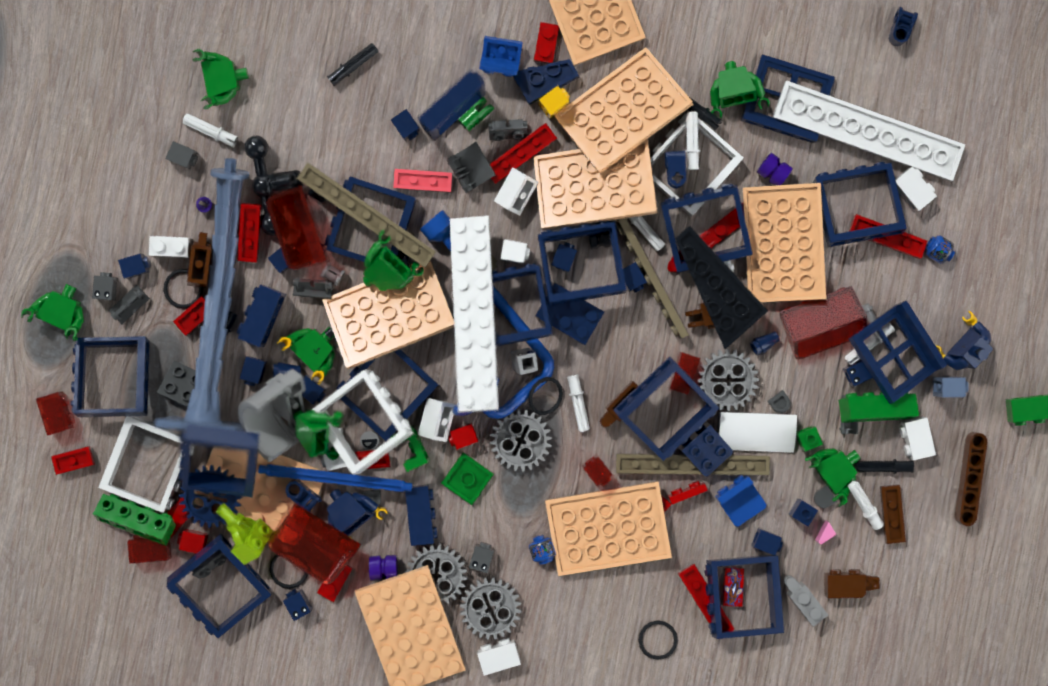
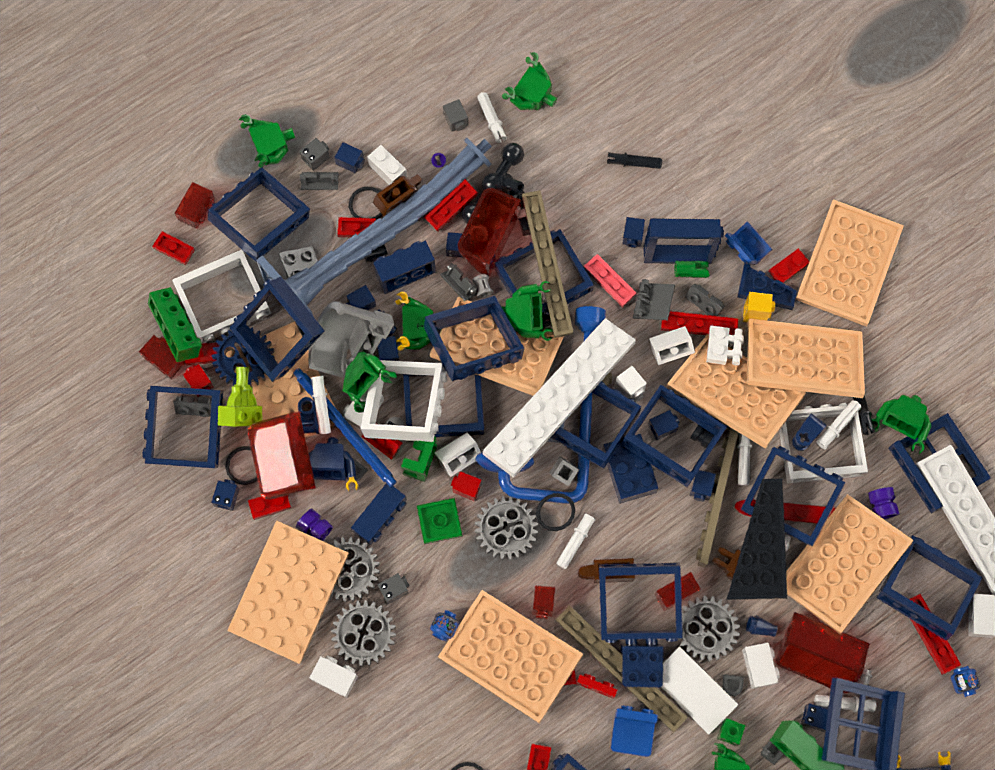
camera: 40 degrees right, 15 degrees down
none -> white axle [311,376,331,435]
none -> dark blue window [424,296,524,381]
none -> white plate [706,326,744,366]
none -> white brick [742,643,780,689]

